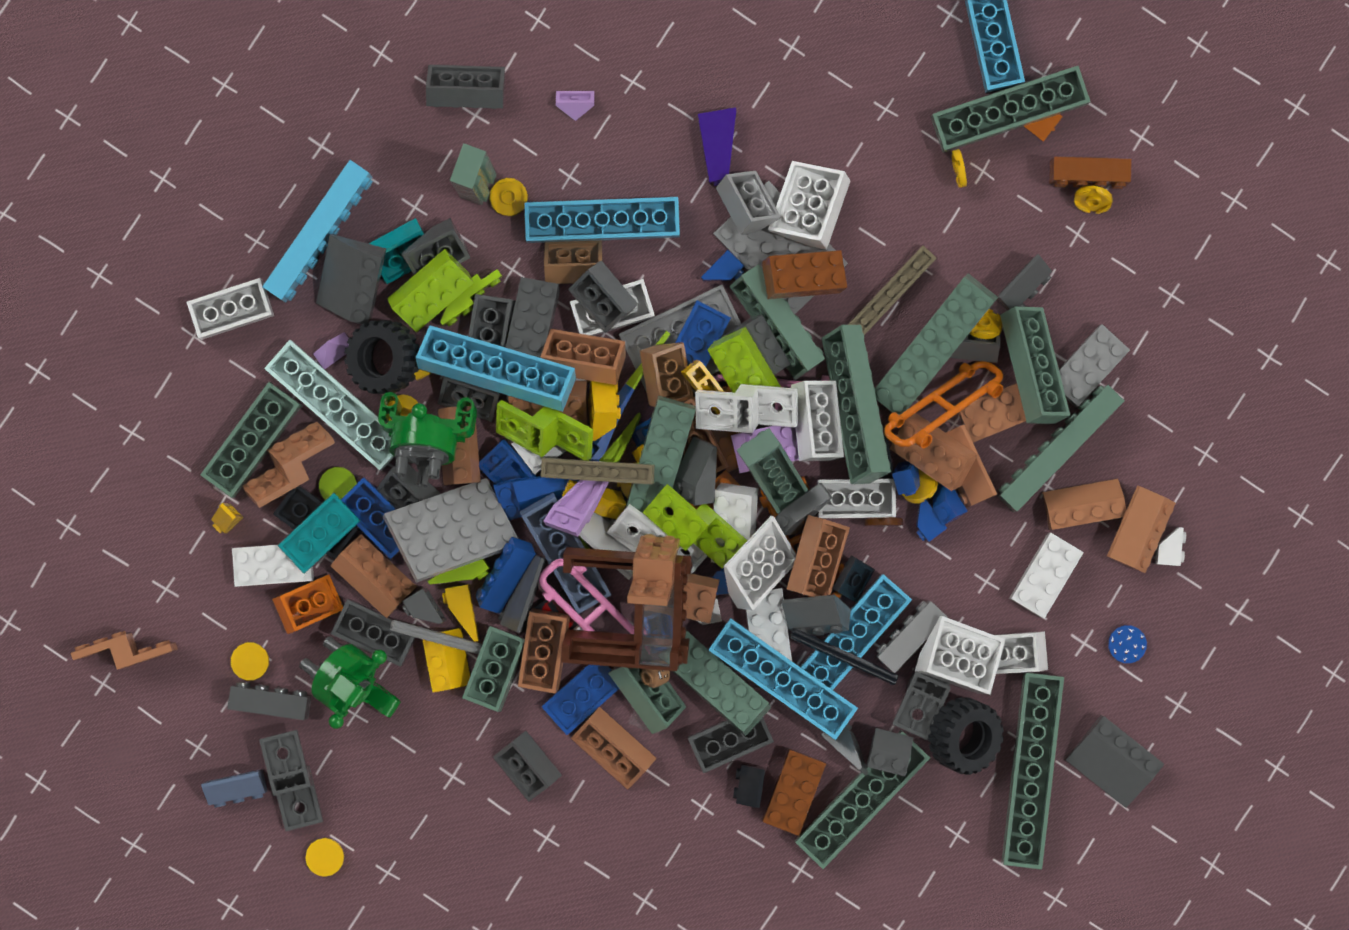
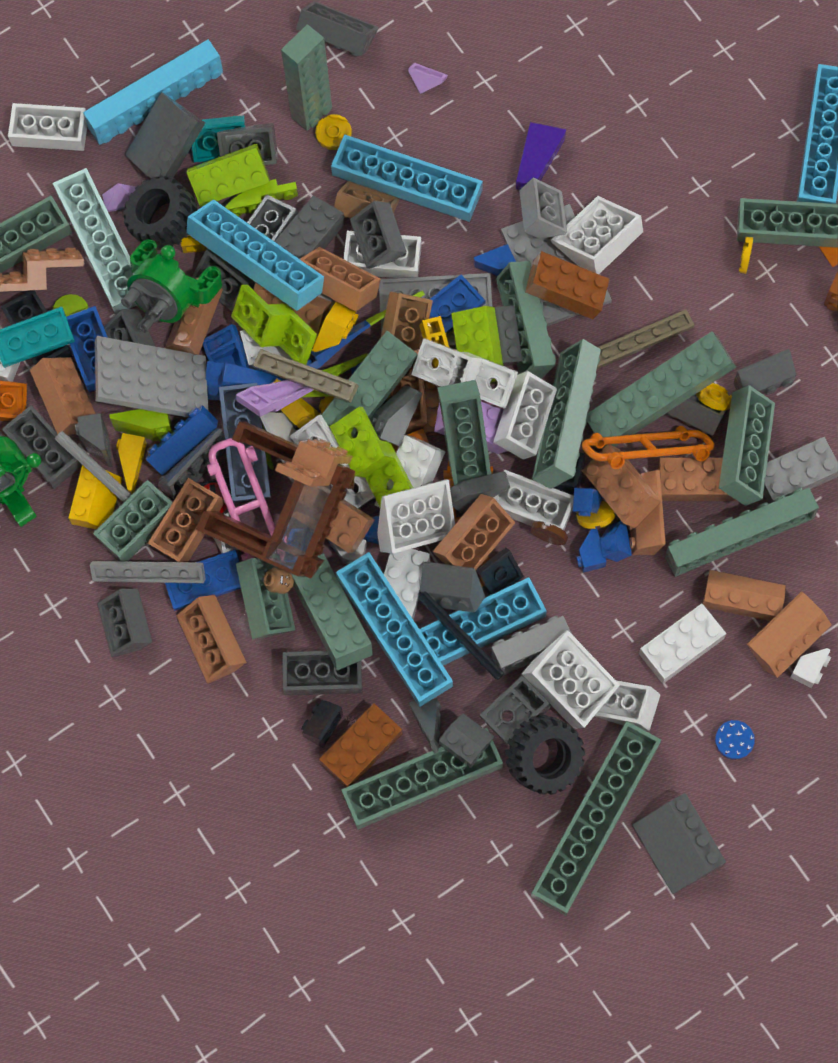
camera: 25 degrees right, 15 degrees down
none -> light grey plate [90,561,206,583]

